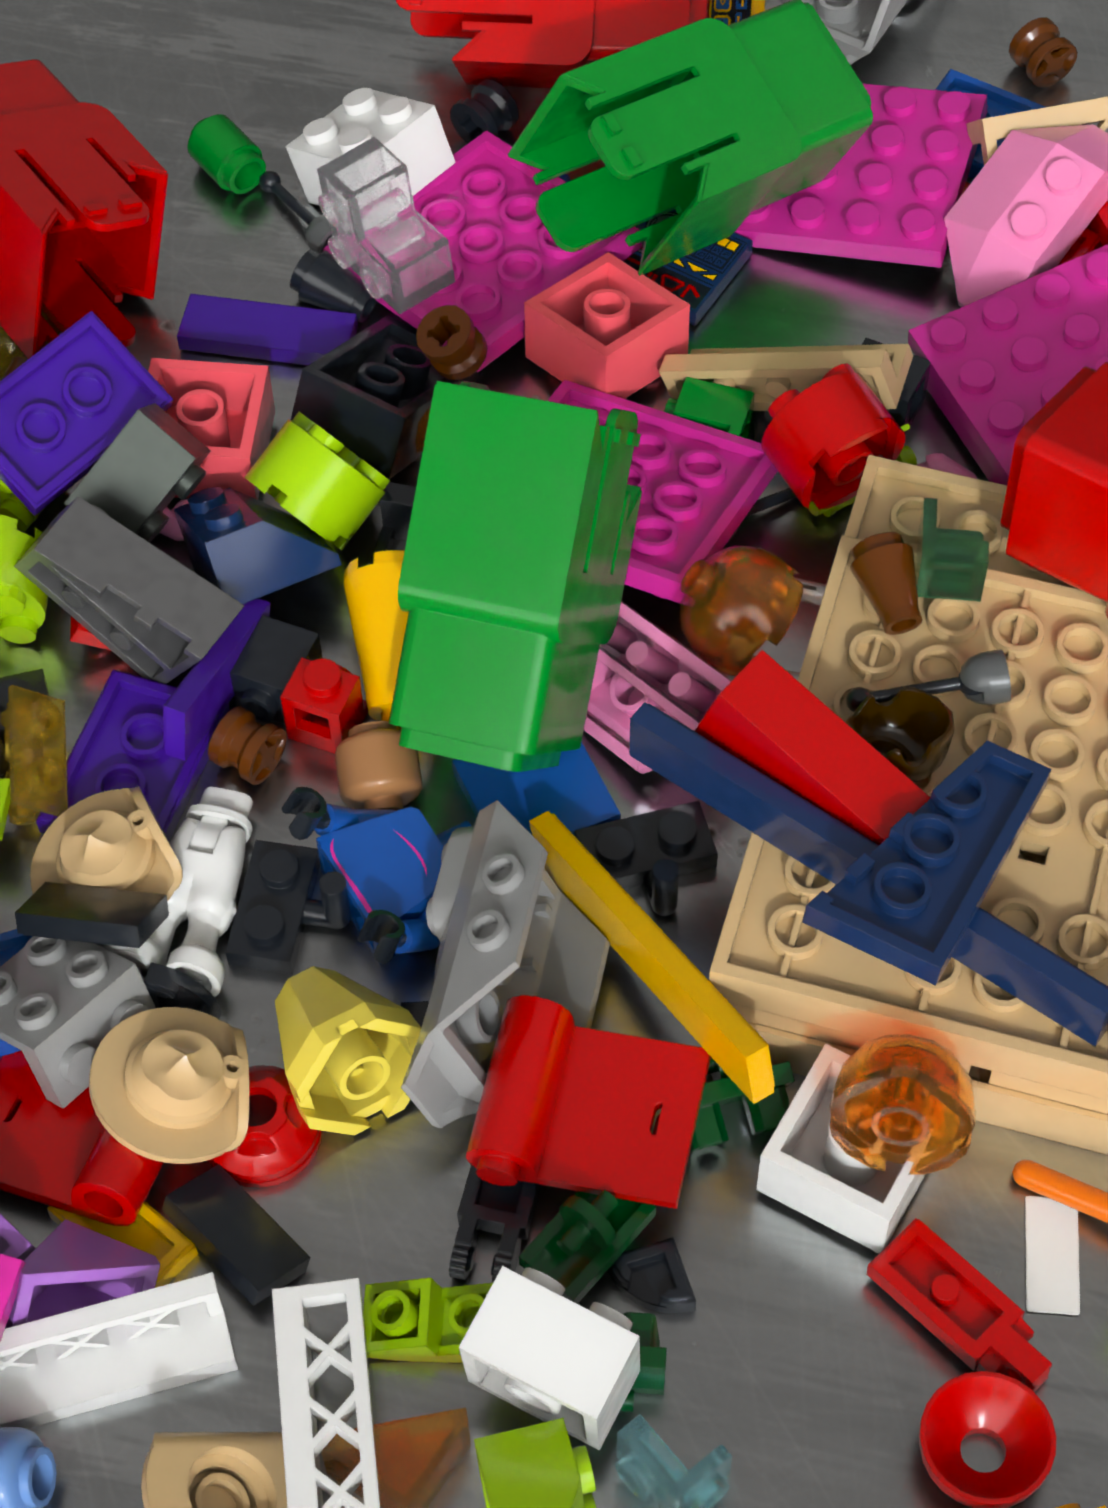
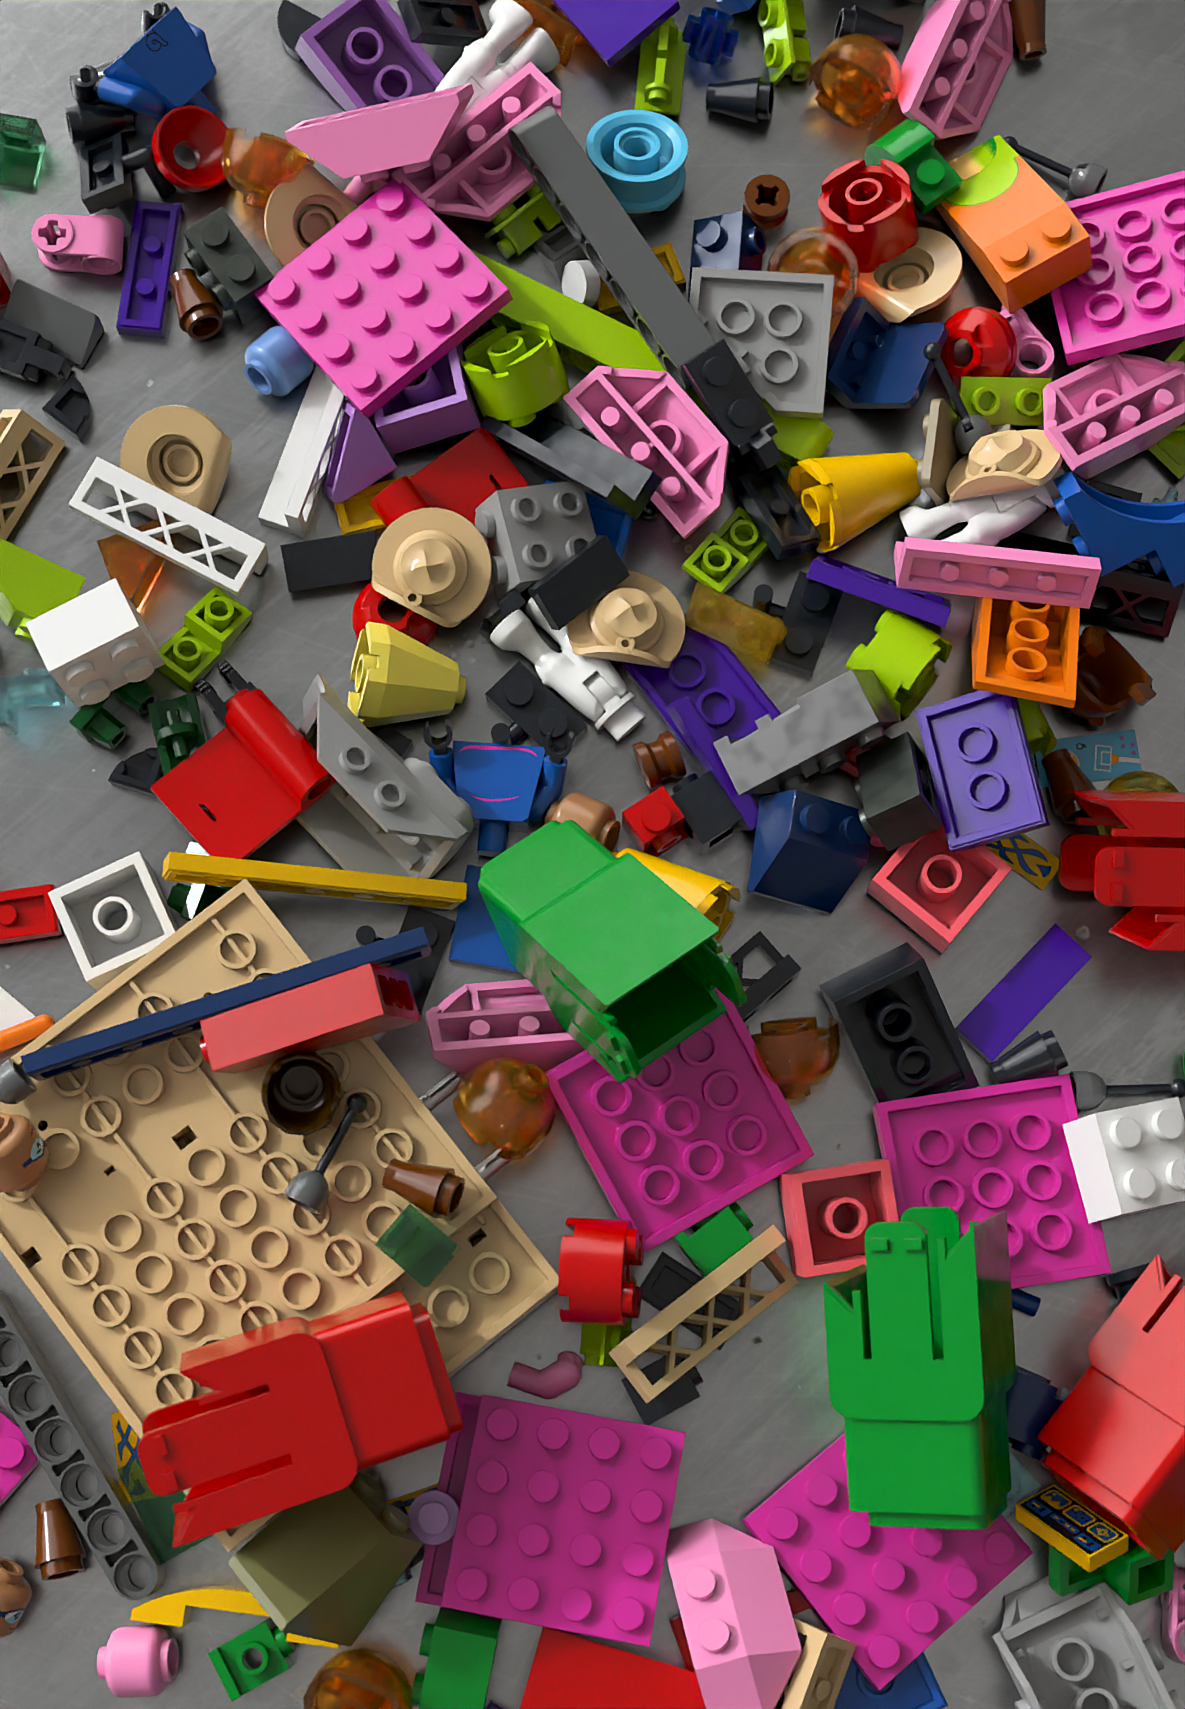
camera: 125 degrees right, 20 degrees up
lime brick [245,412,390,550] -> none
clear brick [317,137,455,315] -> none
reddish brown wheel [416,305,488,380] -> none
dark blue wing [802,740,1052,986] -> none
clear orange cylinder [829,1034,976,1175] -> none

